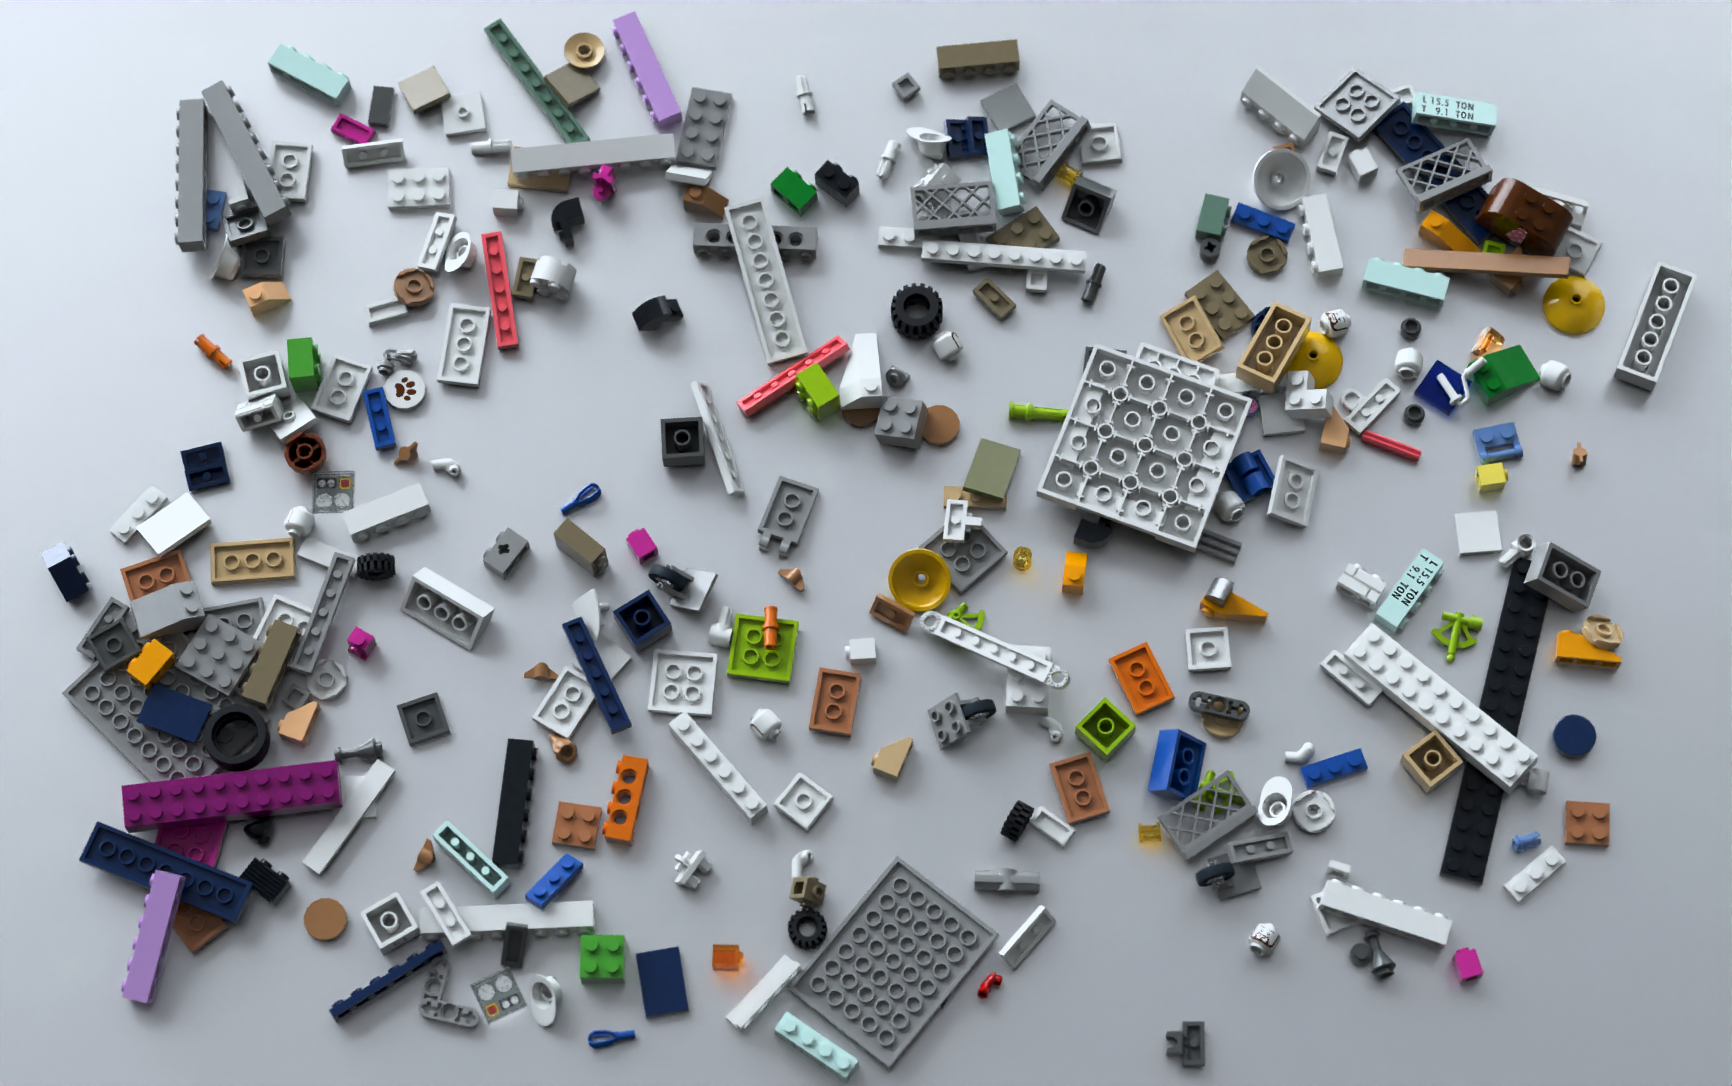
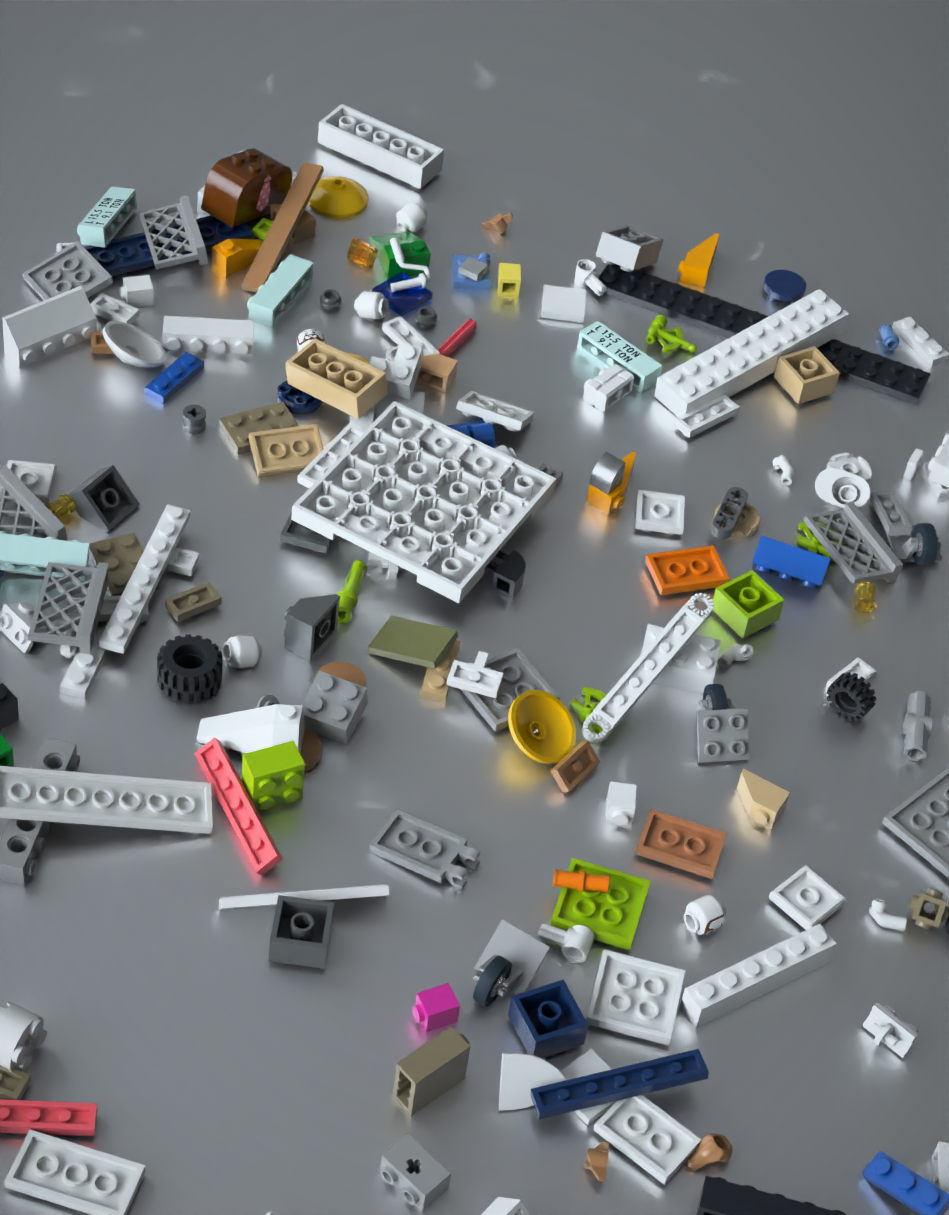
camera: 90 degrees left, 25 degrees down
nougat plate [552,801,602,851] -> none
blue piece [559,483,601,515] -> none
orange brick [602,755,649,846] -> none
black brick [632,295,684,331] -> none
medium nougat piece [778,568,805,592] -> none
clear yellow bush [1013,547,1032,571] -> none
nougat plate [1049,752,1110,825] -> none
light orange slope [1062,551,1087,594] -> none
dark grey axle [1081,263,1106,304] -> none
sand green brick [1195,193,1232,242] -> none
dark tan tile [1246,236,1288,276] -> none
blue plate [1300,748,1368,789] -> none
nougat plate [1565,801,1610,847] -> none
tan tile [1581,615,1624,650] -> none
none -> dark grey slope [283,594,340,661]
none -> light grey tile [458,256,488,281]

